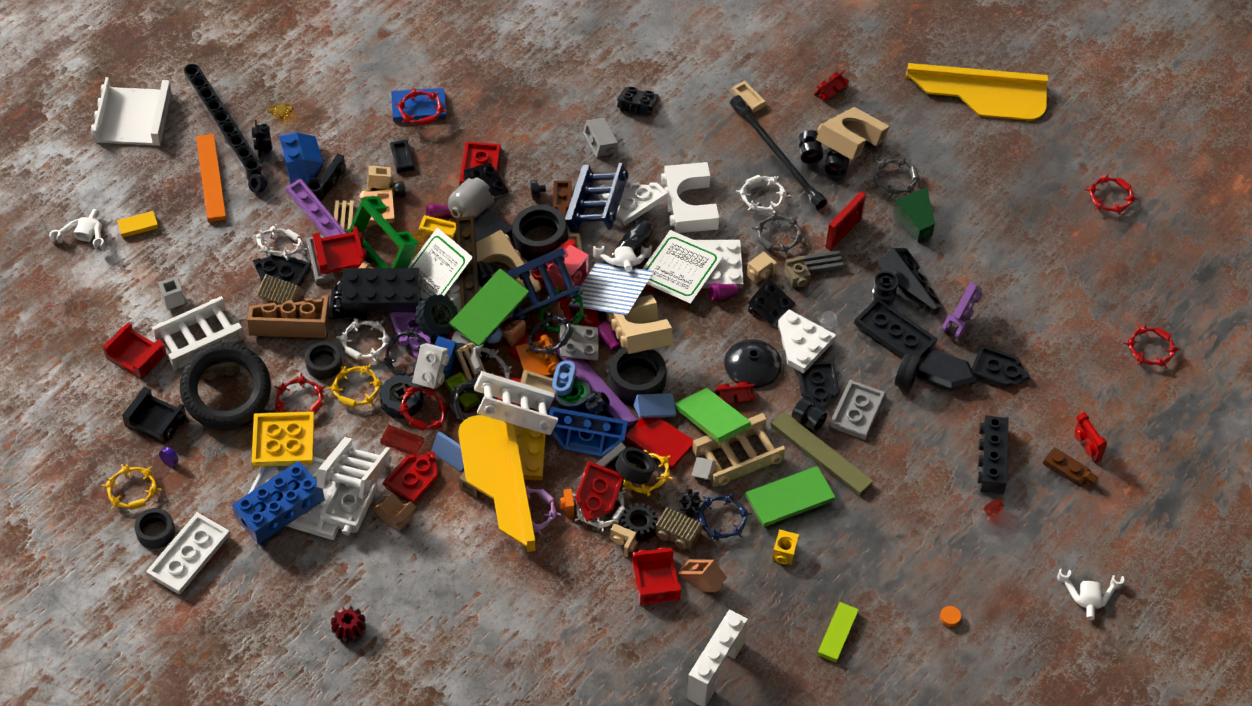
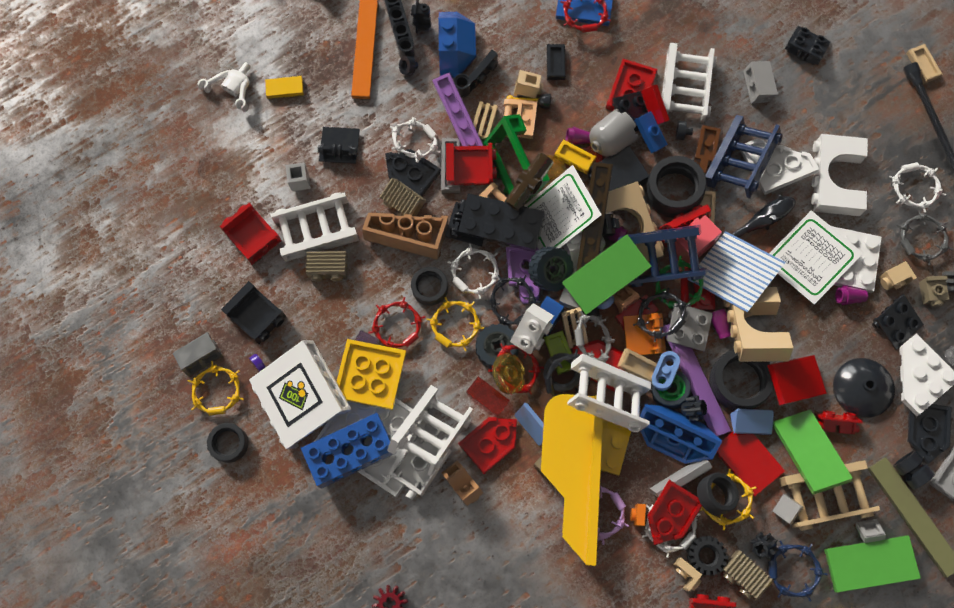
camera: 20 degrees right, 20 degrees up
white plate [146,512,230,595] -> none
black tyre [180,343,271,430] -> none
white piece [593,245,652,272] -> none
none -> dark grey hinge [172,332,223,377]
none -> white panel [249,340,351,449]
none -> black hinge [318,127,360,164]
none -> clear yellow tile [492,353,525,394]
none -> dark brown piece [505,152,554,212]
none -> blue plate [634,111,668,154]
none -> red tile [641,84,669,125]
none -> white fence [662,43,717,124]
none -> red tile [768,355,827,405]
none -> light grey tile [856,519,886,543]

